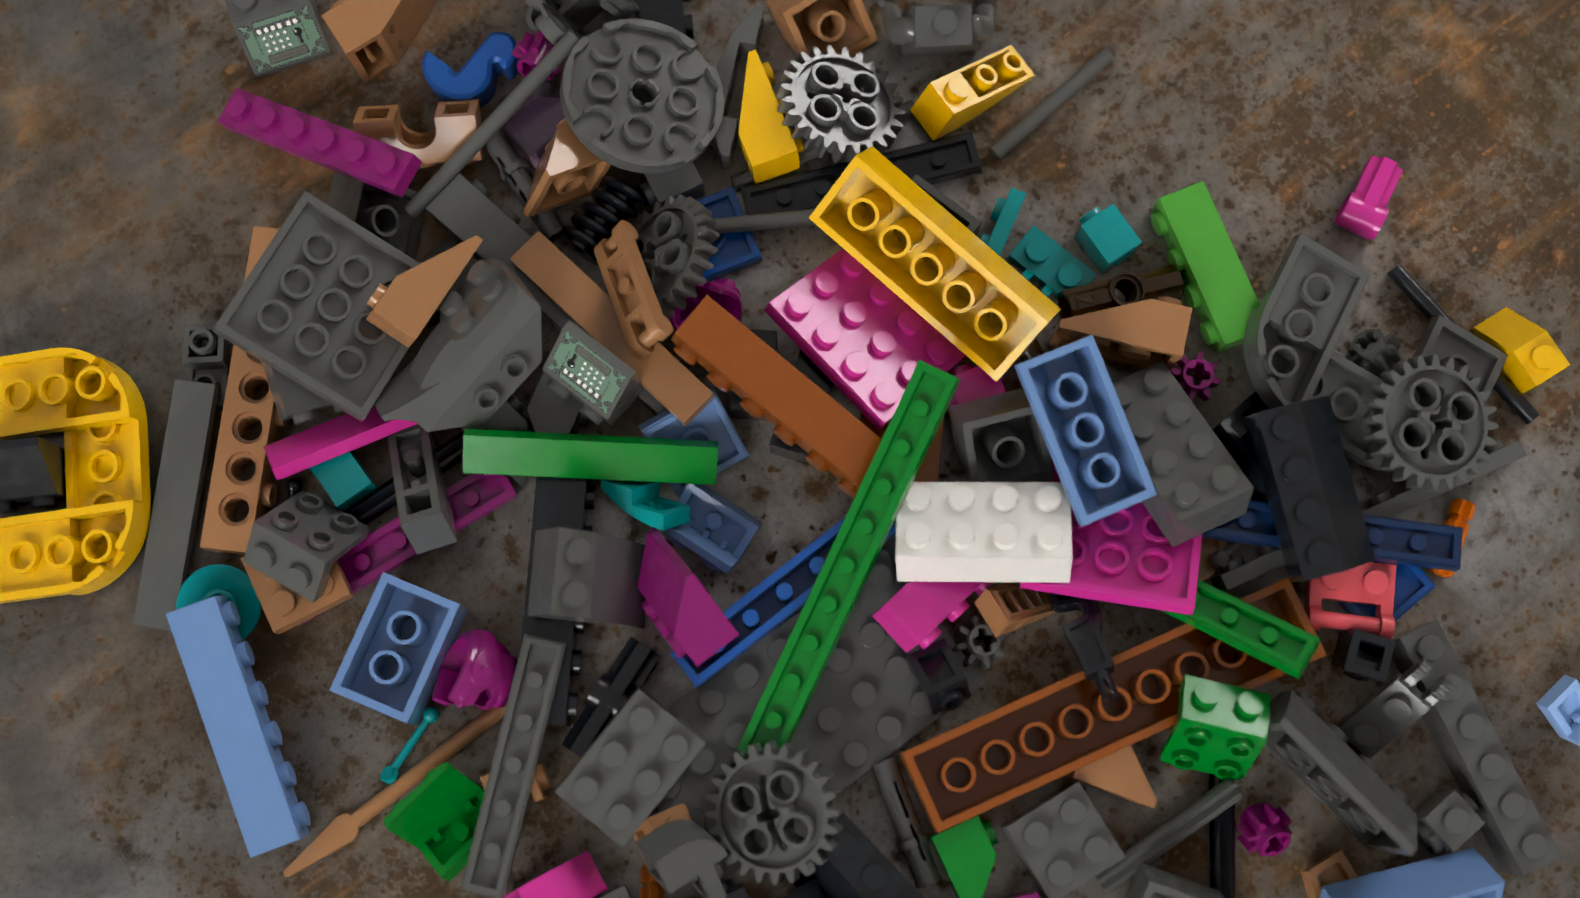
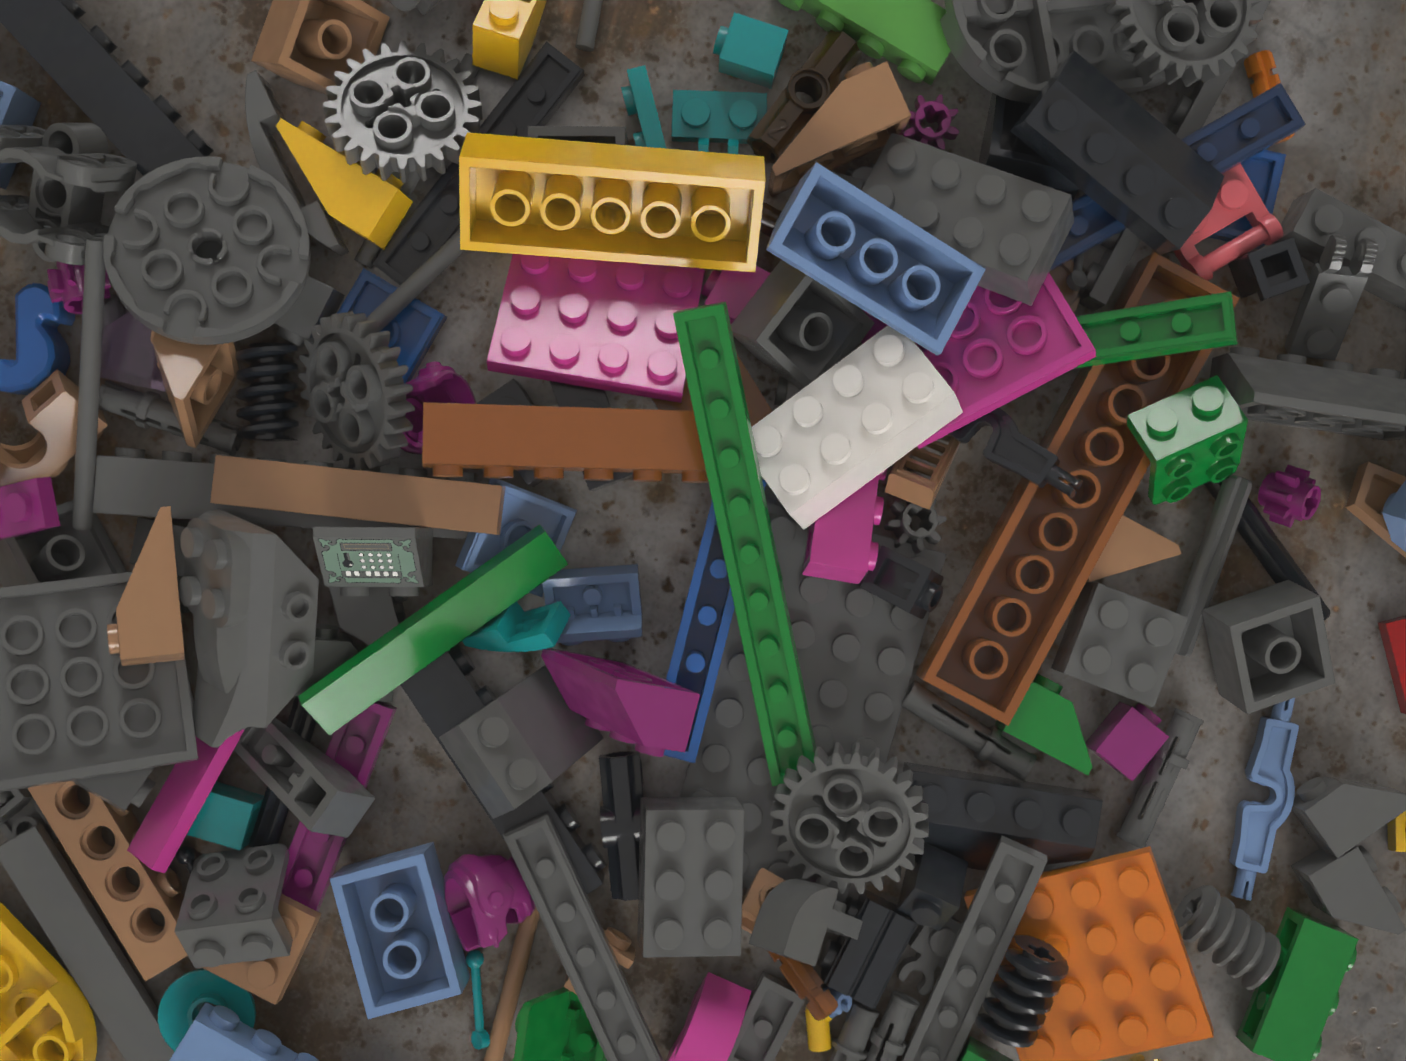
camera: 40 degrees left, 10 degrees up
medium nougat plate [594,220,673,359] -> none

